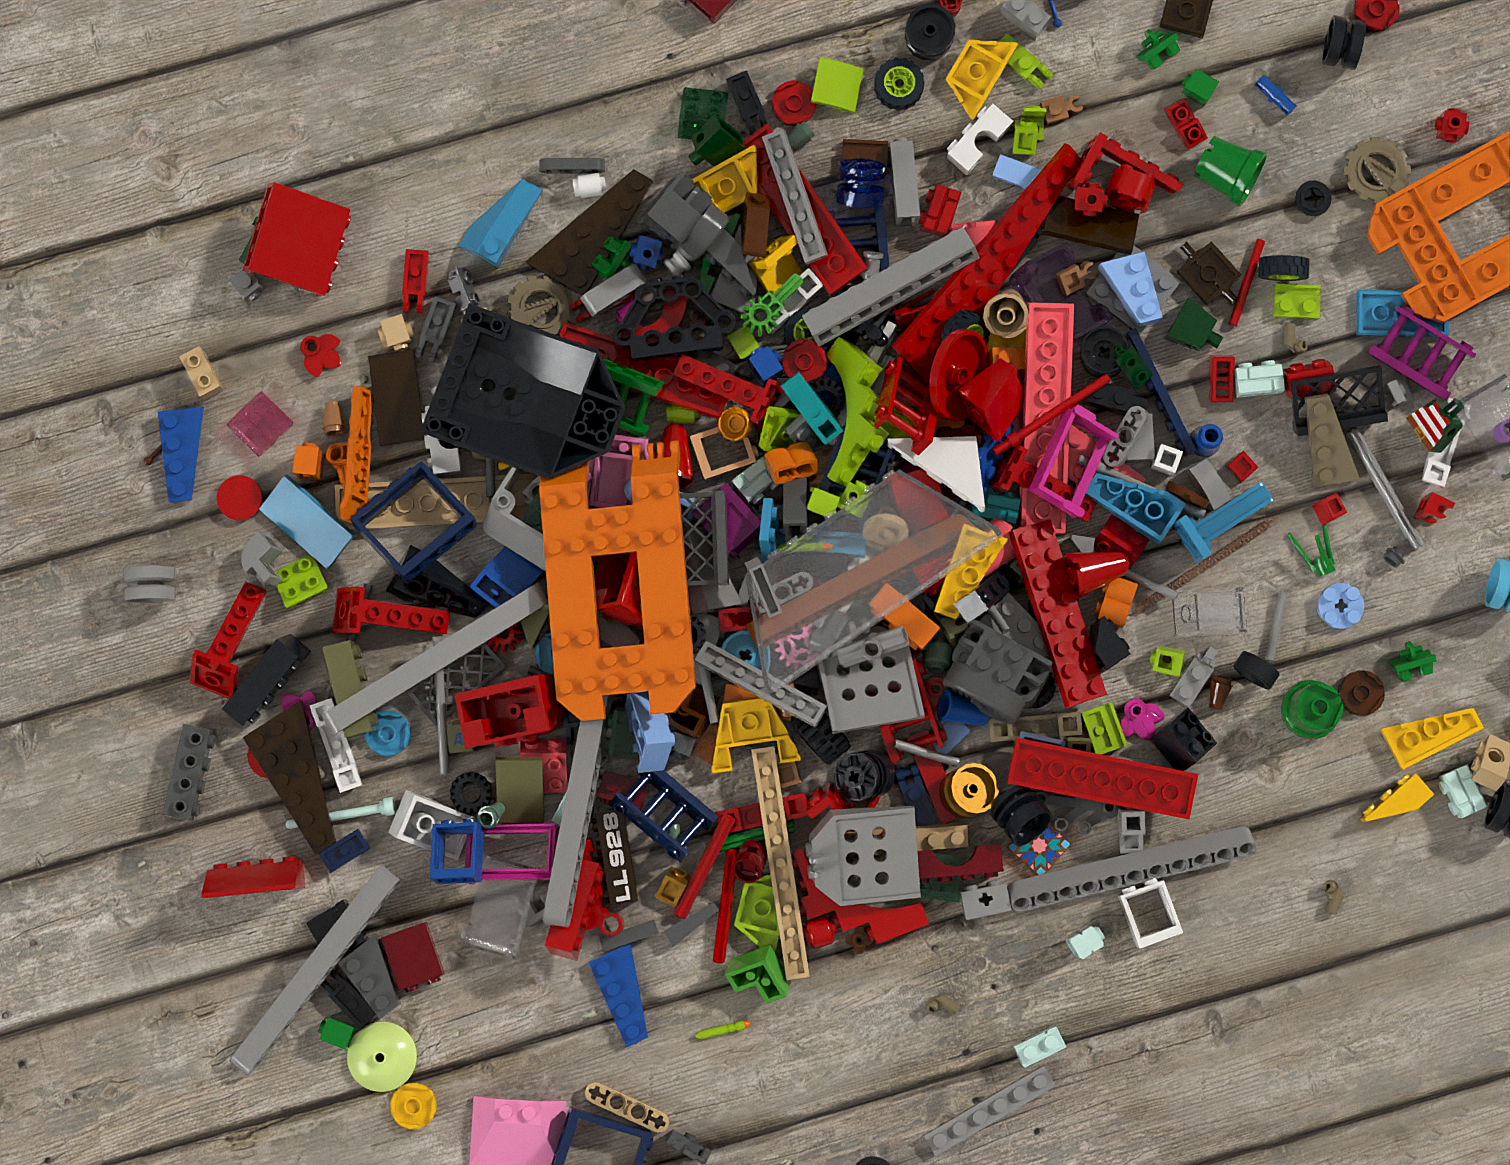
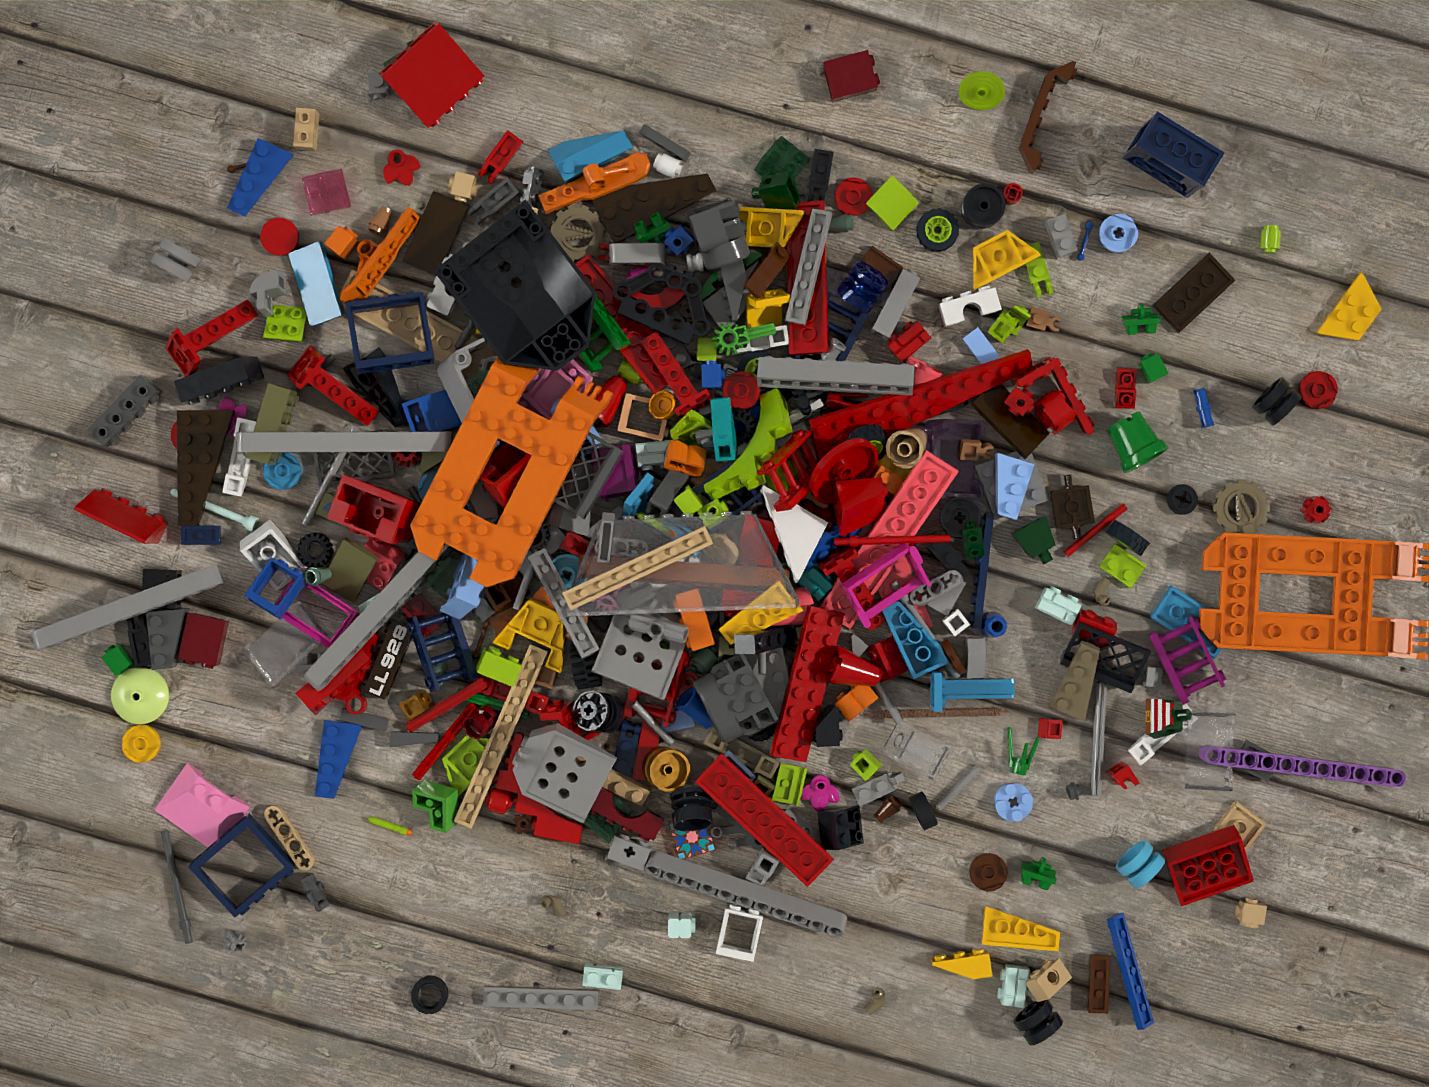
camera: 35 degrees right, 5 degrees up
red slope [1209,355,1235,402] -> none
red tile [1226,451,1259,483] -> none
green piece [1281,680,1344,740] -> none
none -> reddish brown hinge [472,621,489,659]
none -> lime brick [475,646,522,687]
none -> orange piece [538,152,651,215]
none -> tan plate [562,526,713,611]

